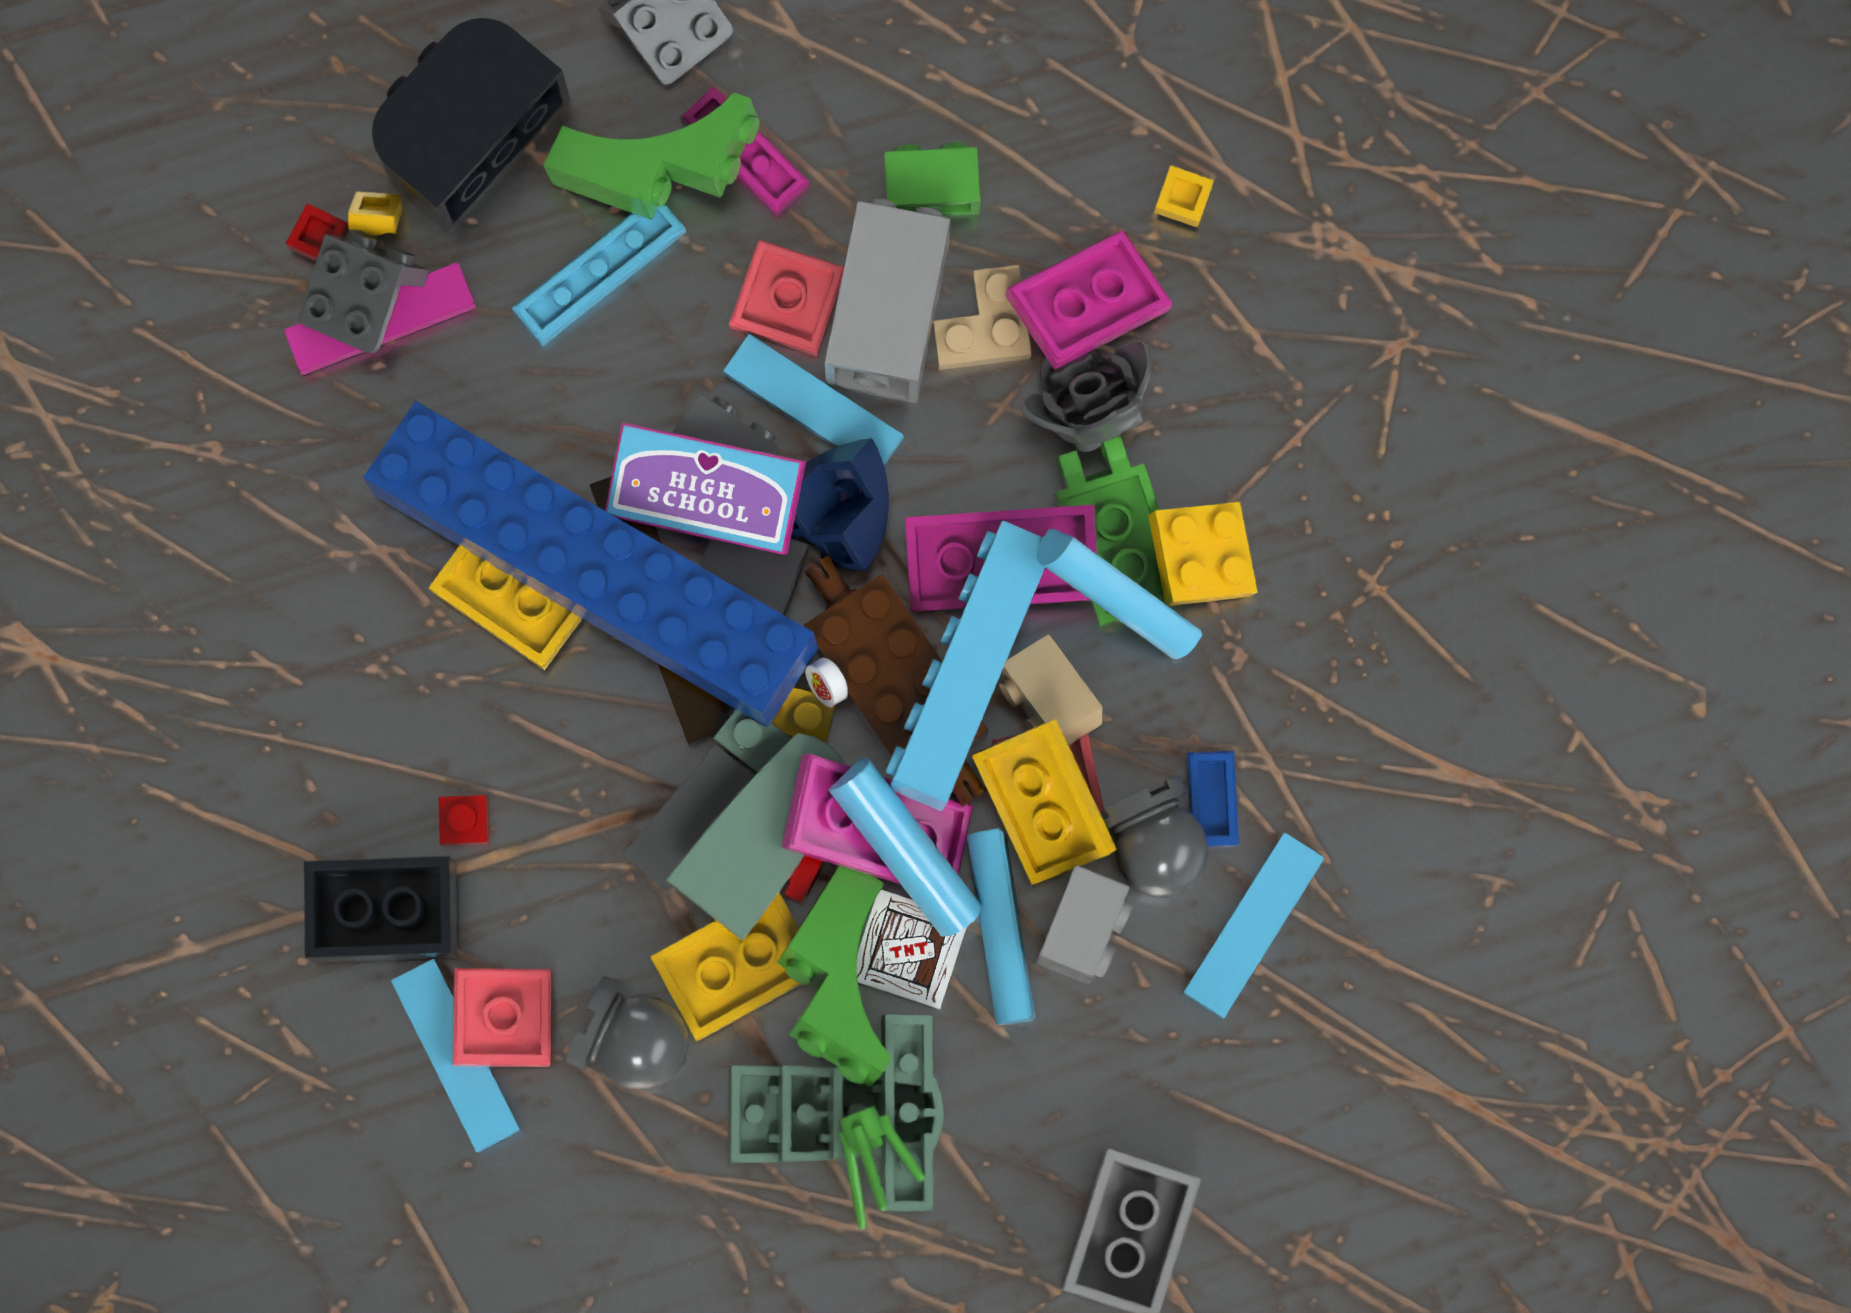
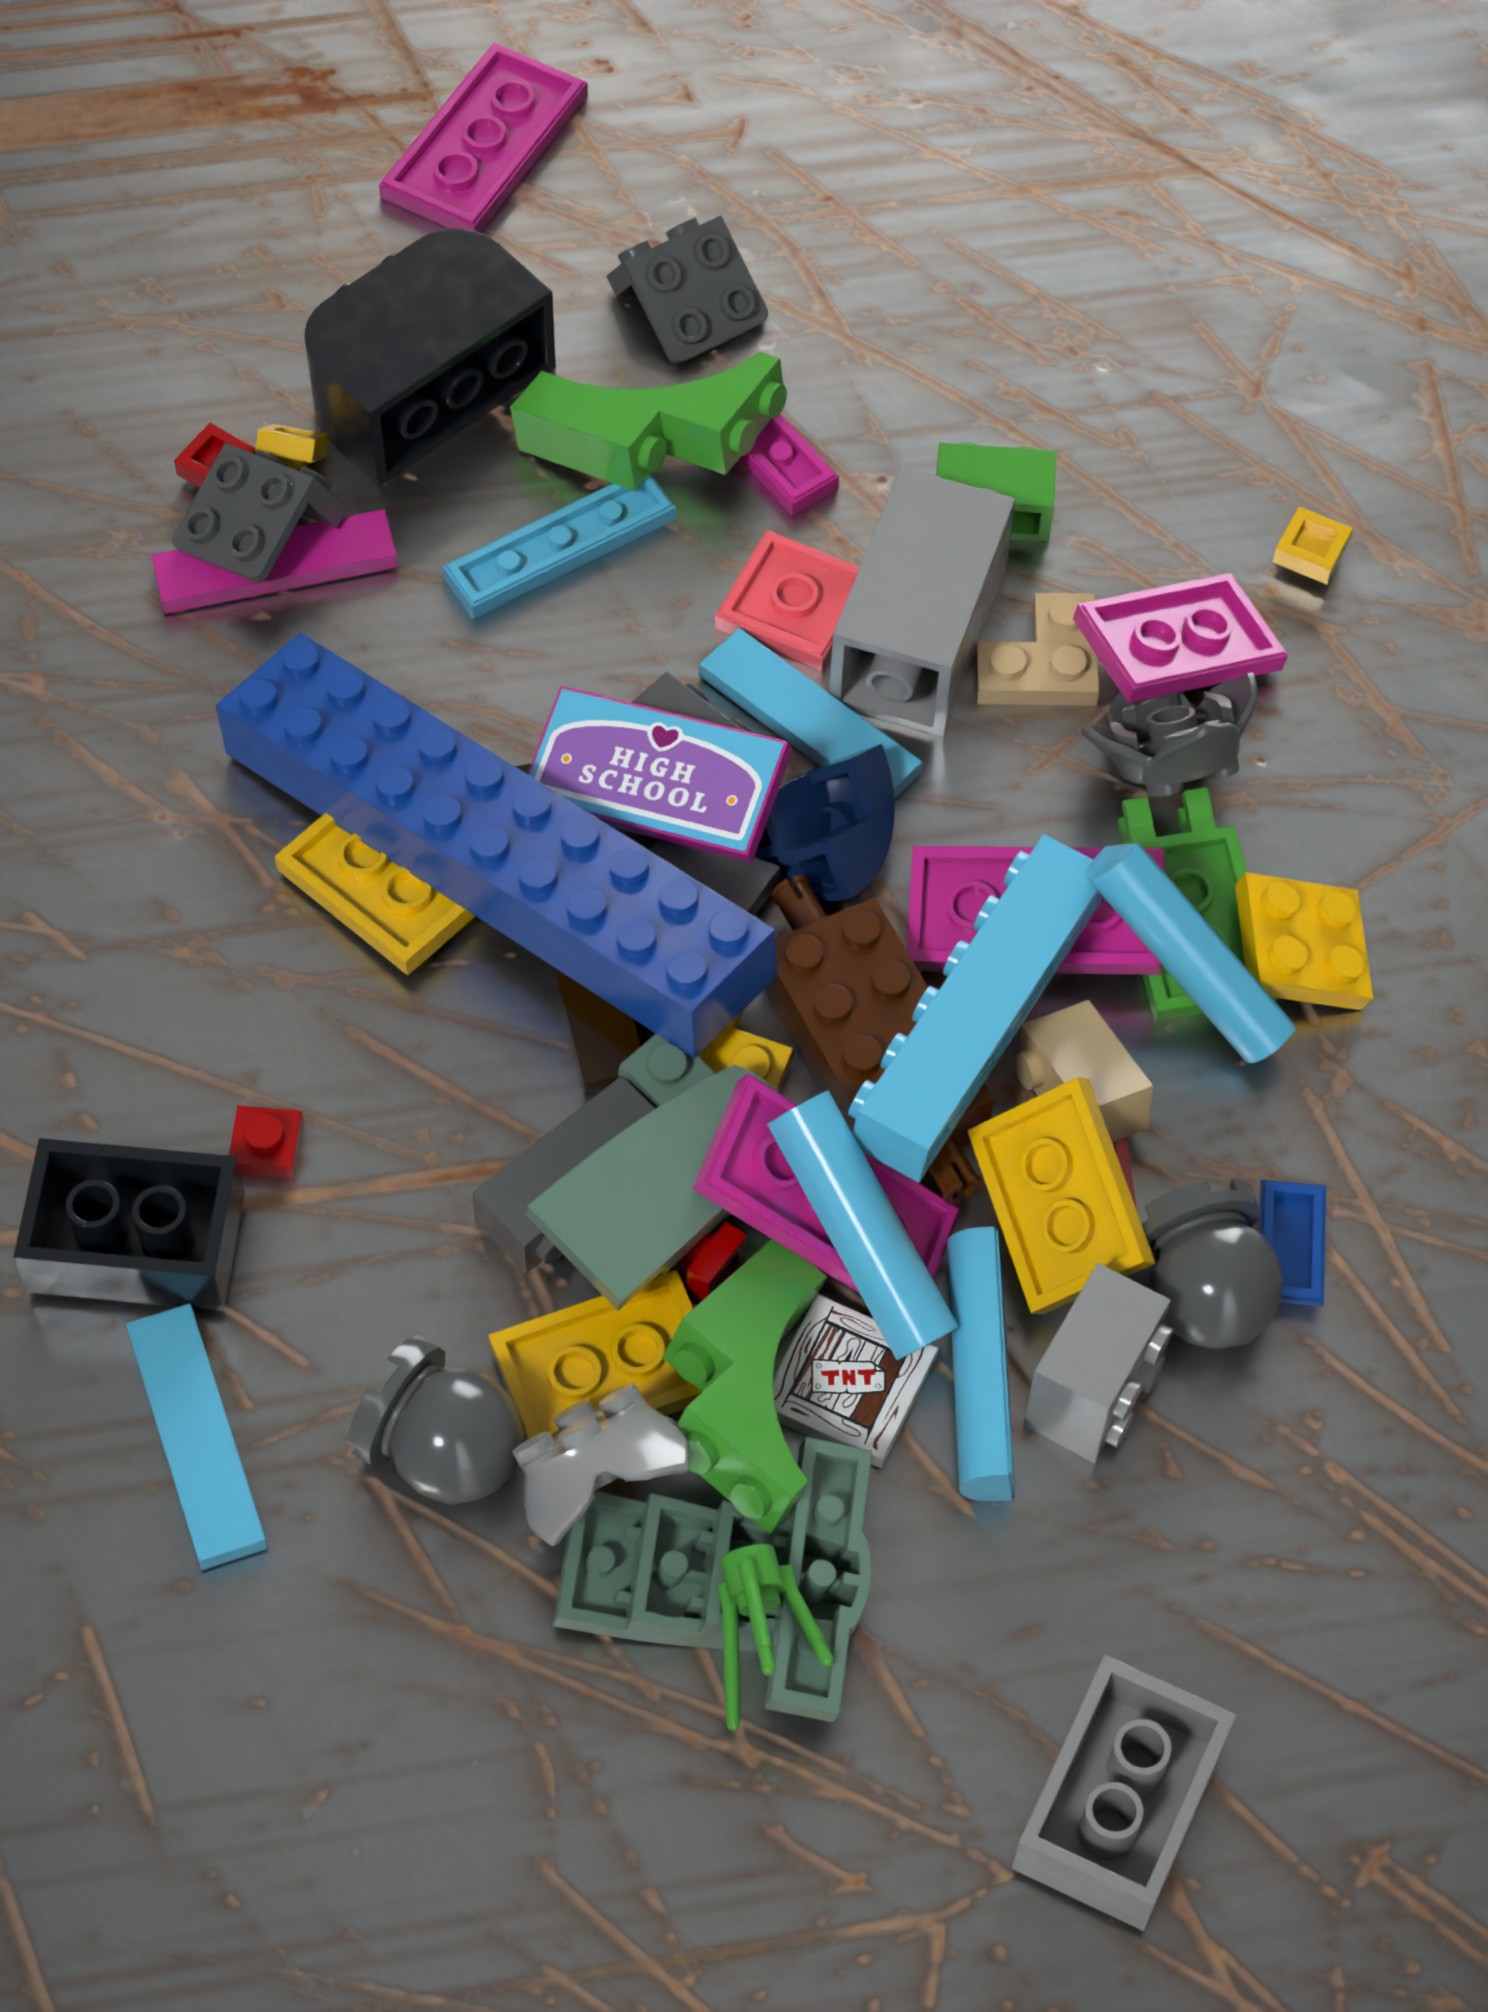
camera: 10 degrees right, 20 degrees down
coral tile [452,968,551,1067] -> none
white tile [805,658,848,707] -> none
medium azure tile [1182,832,1324,1019] -> none
none -> light grey brick [512,1383,689,1546]

